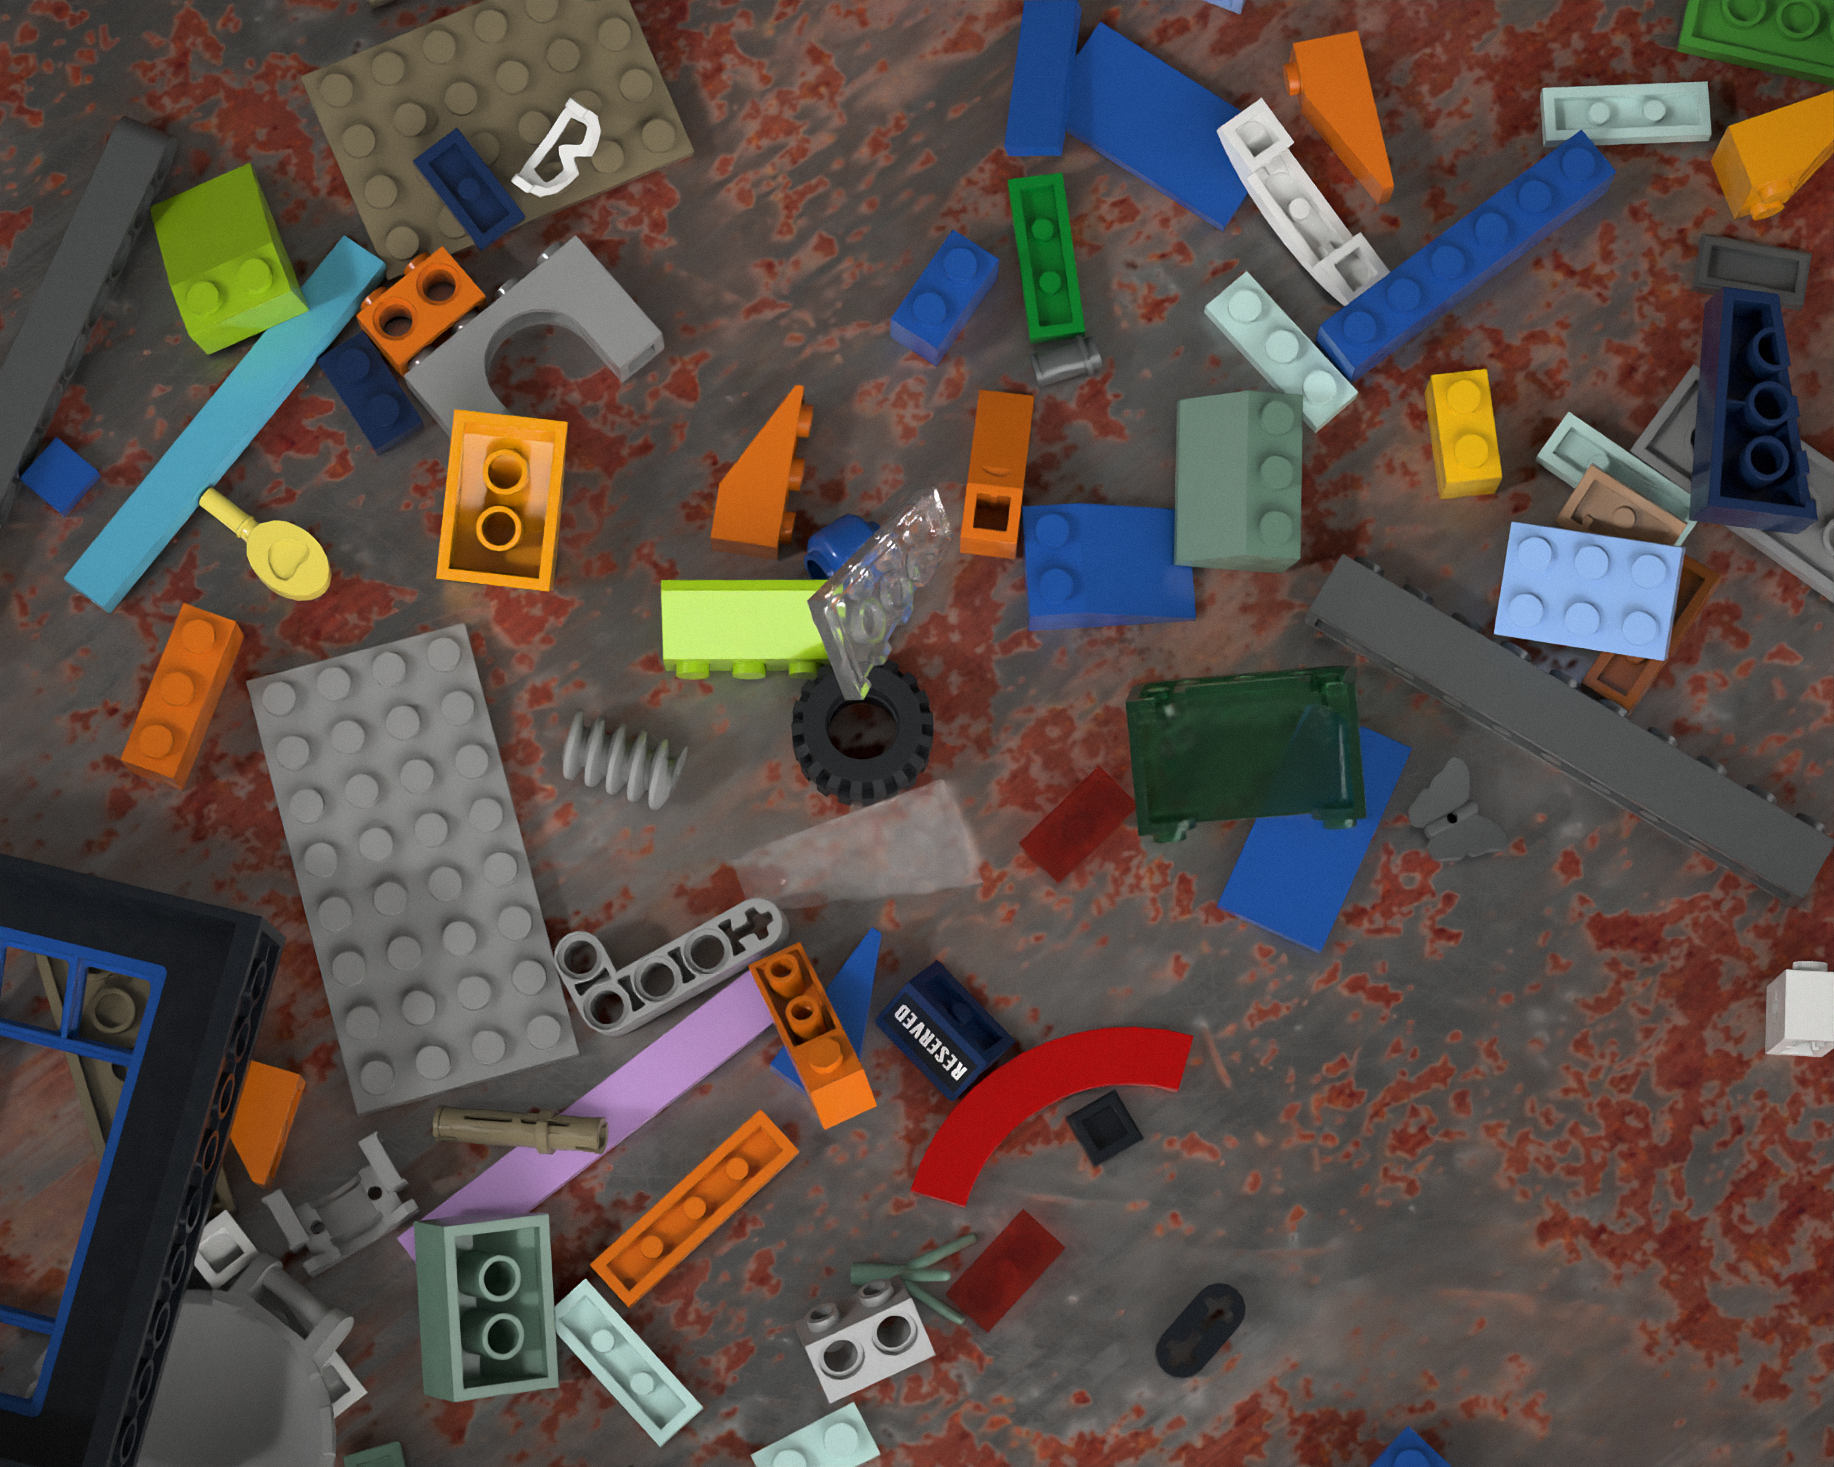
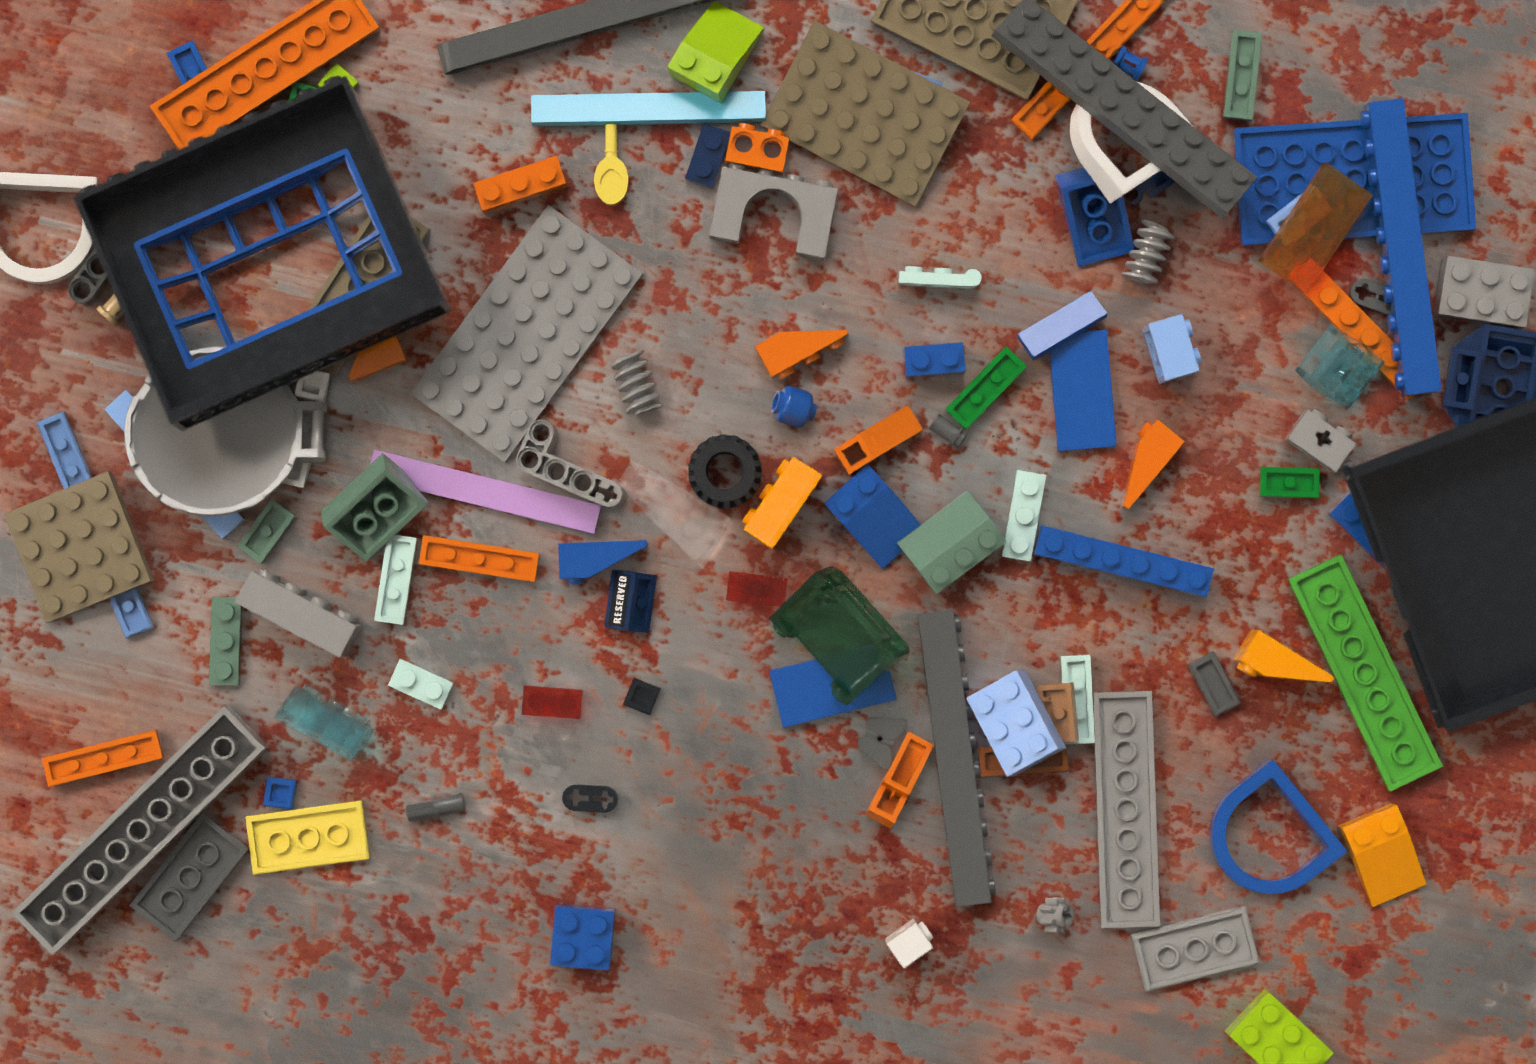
camera: 55 degrees right, 10 degrees up
blue tile [19,437,101,518] -> none
light grey piece [261,1131,423,1278] -> none
dark blue plate [413,128,525,252] -> none
dark tan pin [433,1105,609,1155] -> none
light orange slope [436,409,568,591] -> none
white helmet [511,97,601,197] -> none
slope [661,580,834,680] -> none
orange slope [748,942,877,1130] -> none
light grey brick [793,1274,936,1403] -> none
clear wing [807,488,954,700] -> none
sand green plant [851,1232,978,1324] -> none
red tile [910,1027,1194,1208] -> none
white slope [1217,98,1390,306] -> none
yellow brick [1425,369,1502,500] -> none
light aqua plate [1540,81,1712,147] -> none
dark blue wedge [1689,287,1818,535] -> none
none -> light orange slope [742,457,823,549]
none -> orange slope [865,731,934,829]
none -> light aqua plate [898,266,981,289]

